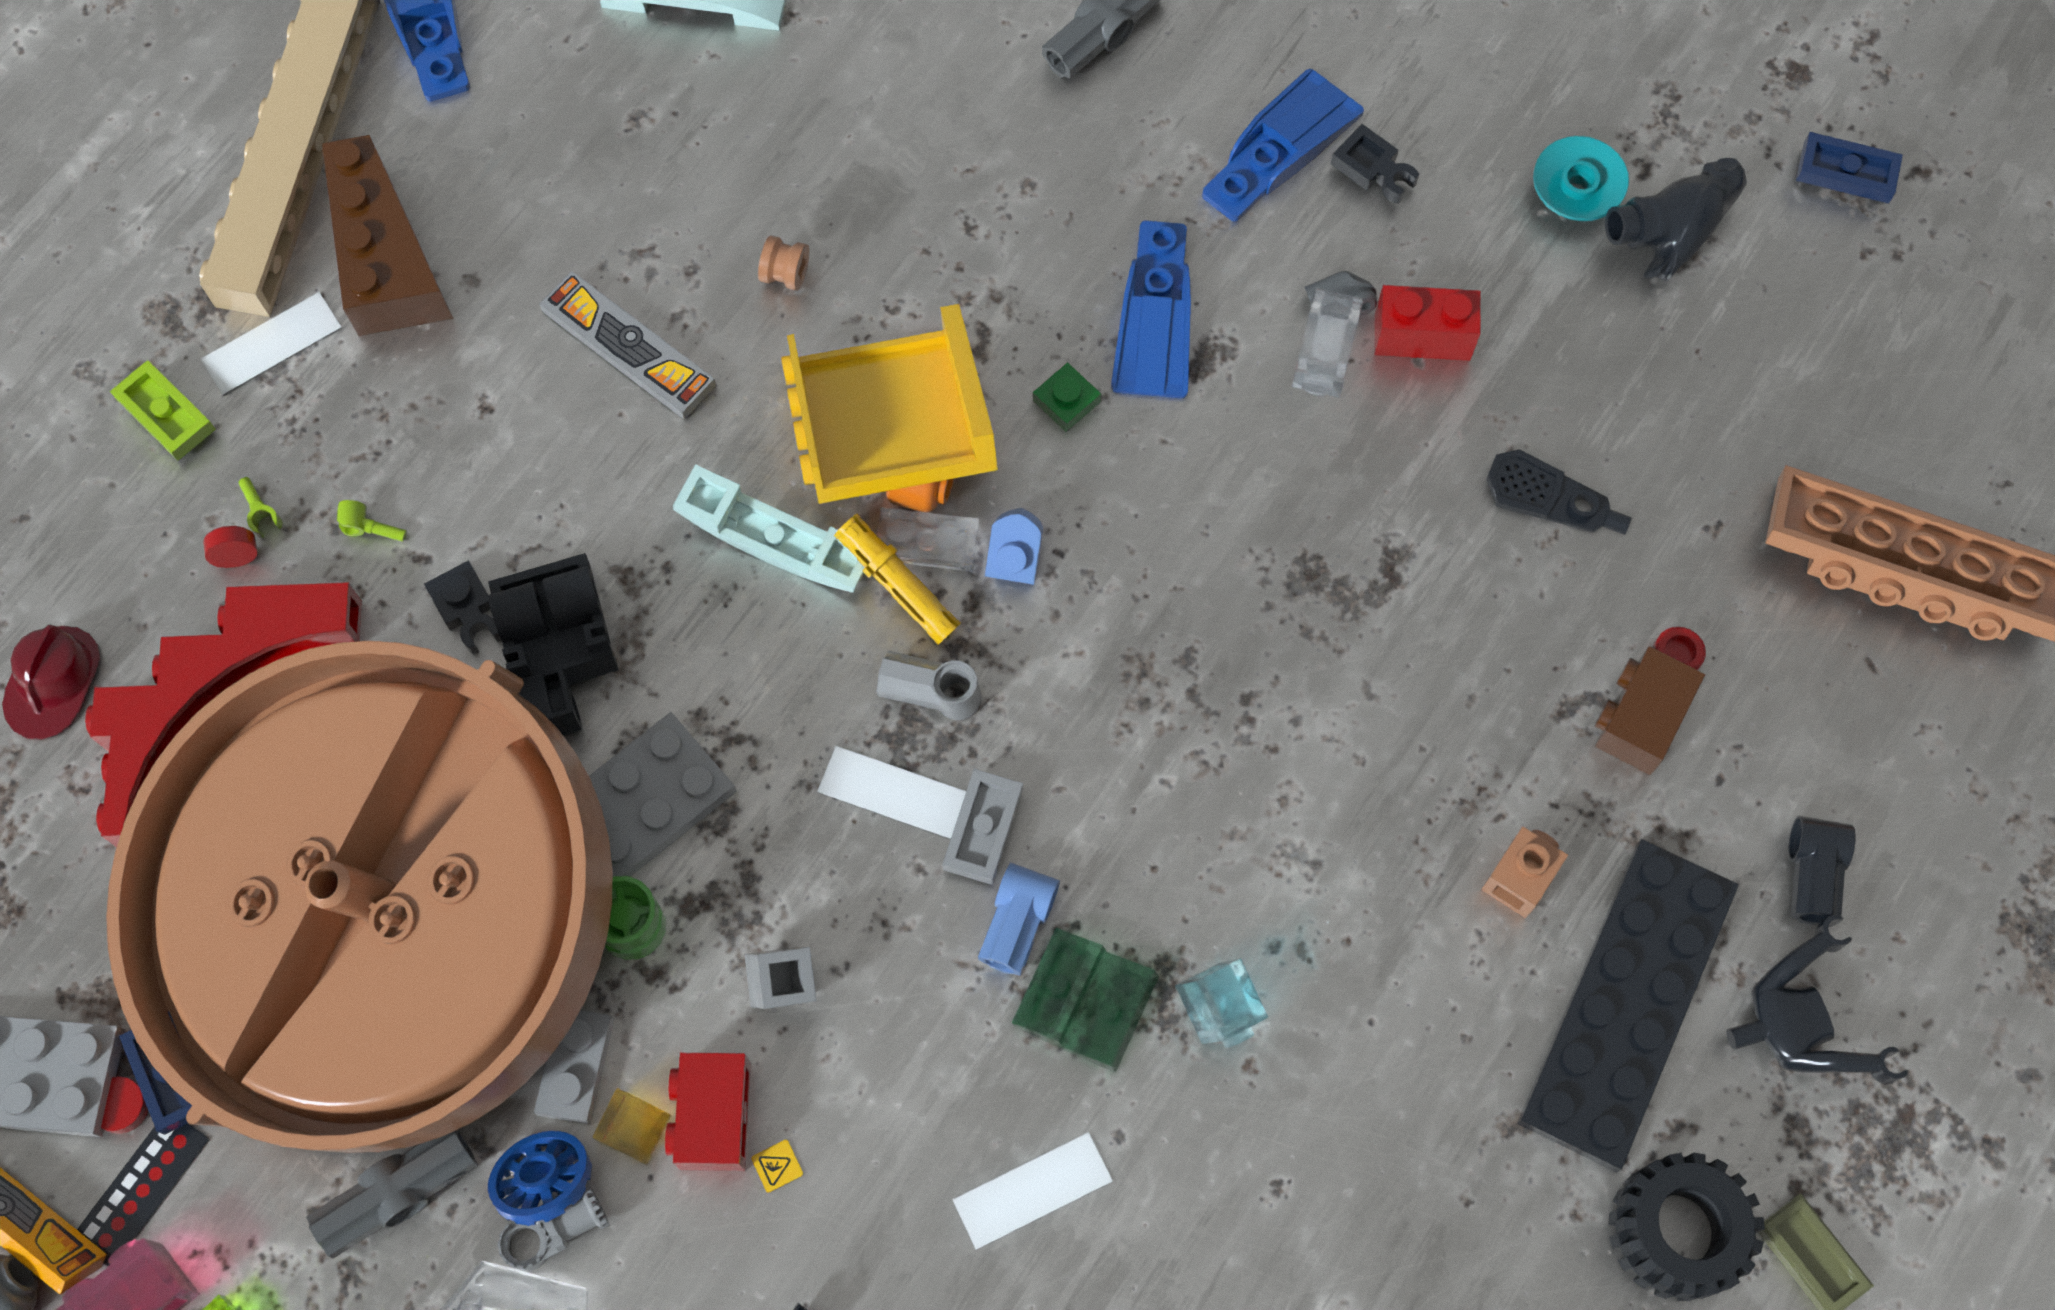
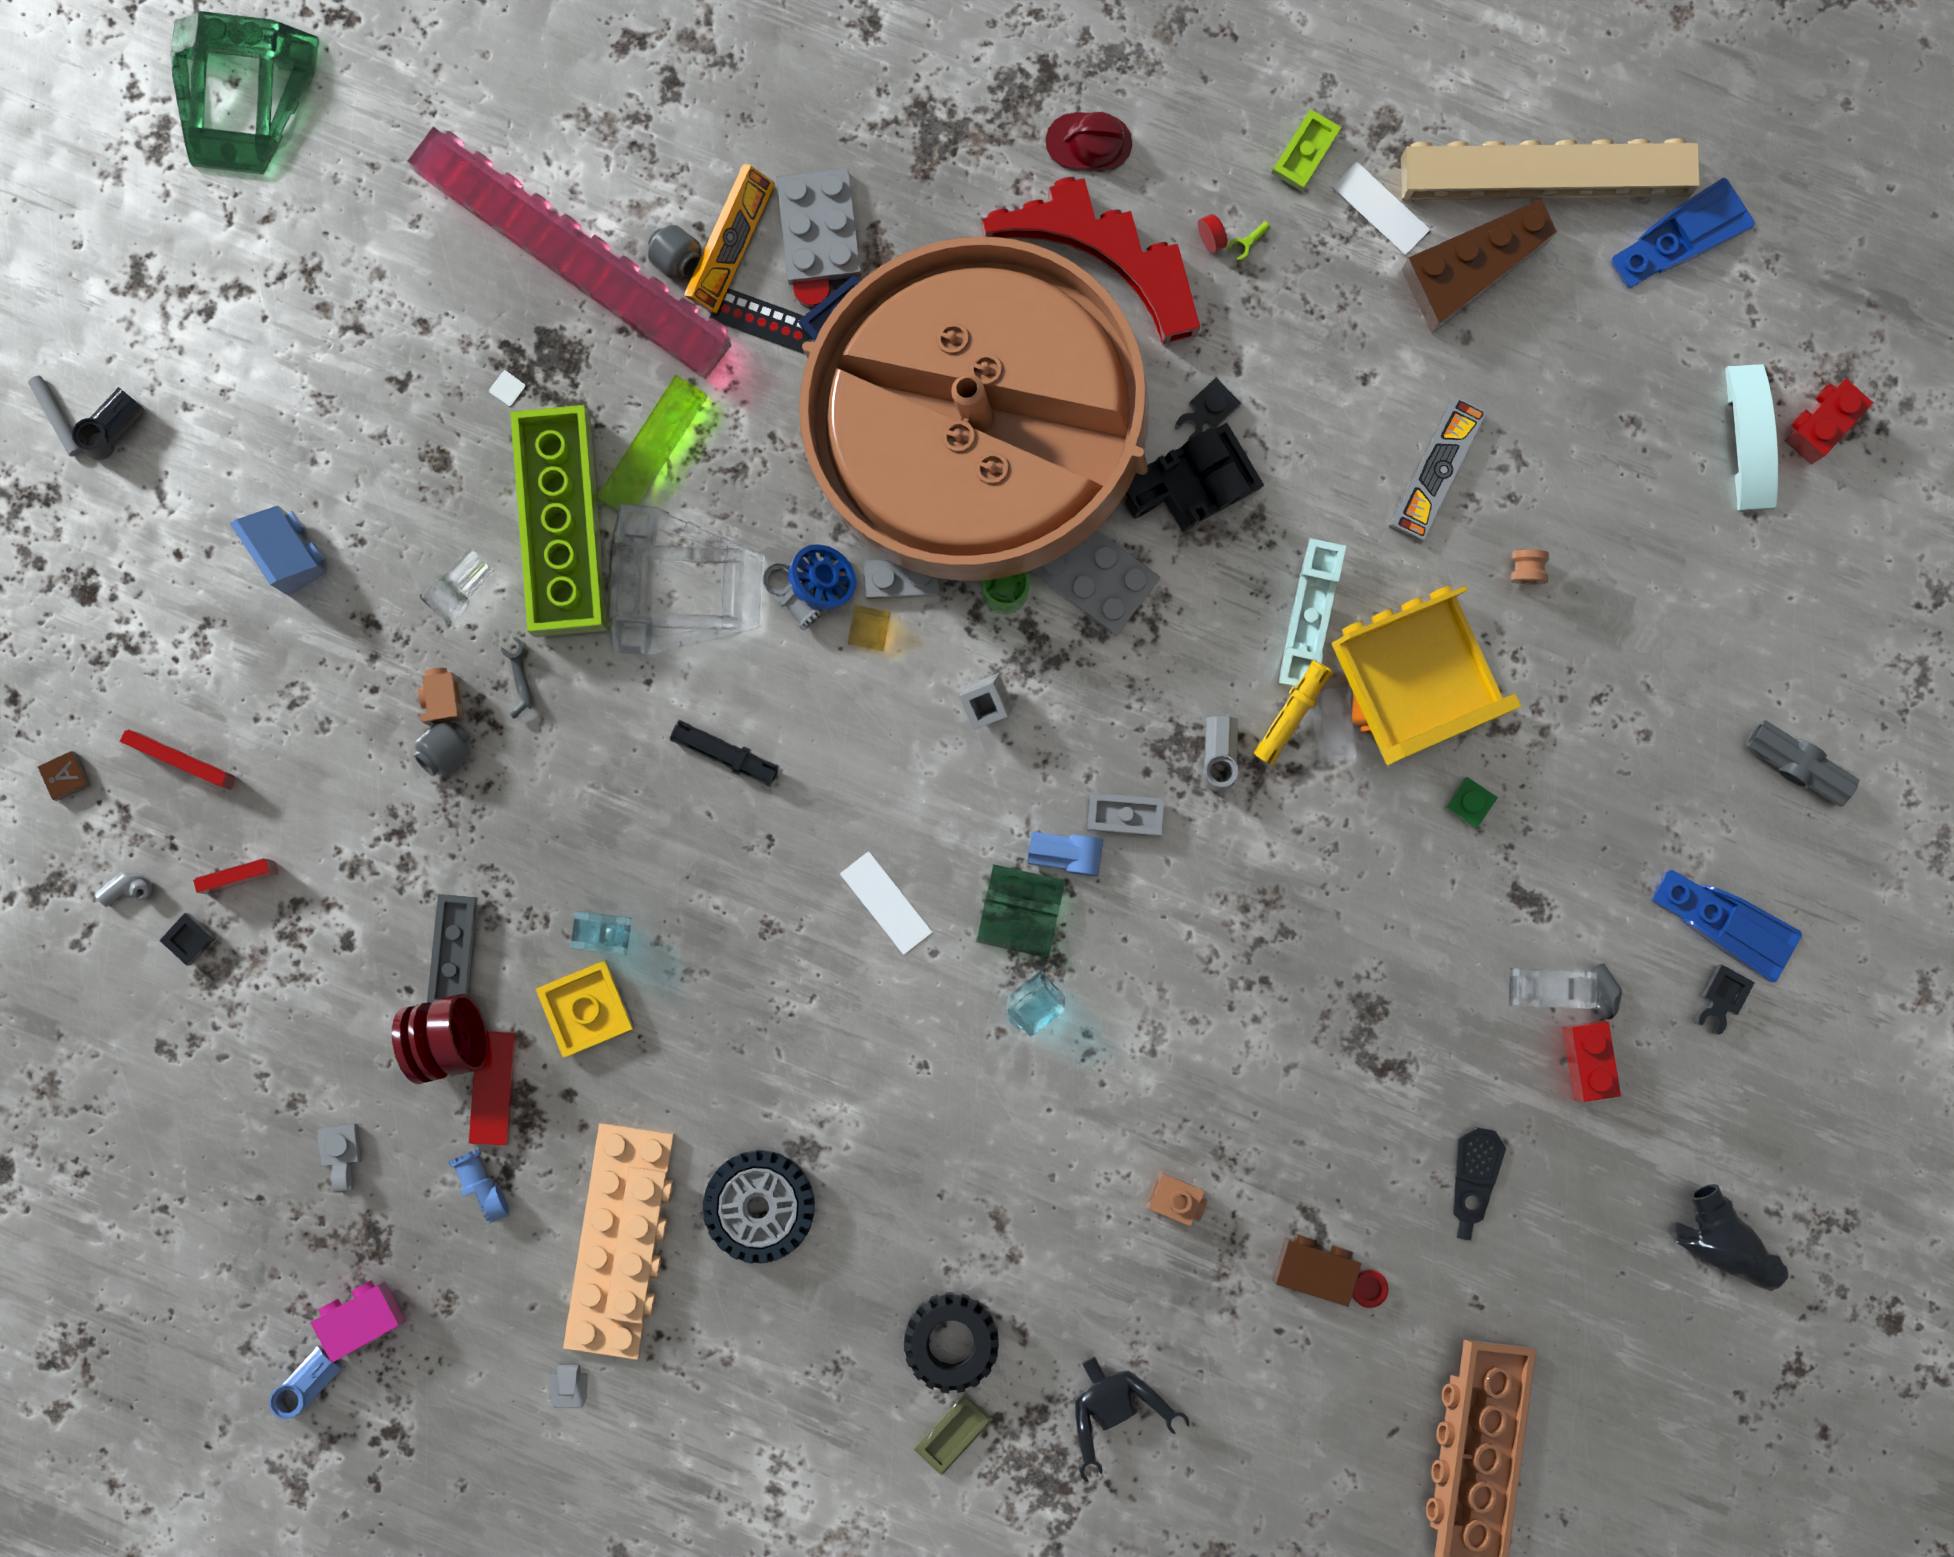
camera: 75 degrees right, 15 degrees up
dark grey piece [306,1130,478,1259] -> none
lime hand [337,500,407,542] -> none
red brick [665,1052,751,1171] -> none
yellow sticker [751,1139,803,1193] -> none
white sticker [817,746,966,839] -> none
medium blue plate [985,508,1043,585] -> none
blue piece [1111,221,1191,398] -> none
black plate [1517,839,1739,1172] -> none
teal dish [1533,136,1629,221] -> none
black piece [1788,816,1856,925] -> none
dark blue plate [1796,132,1903,204] -> none

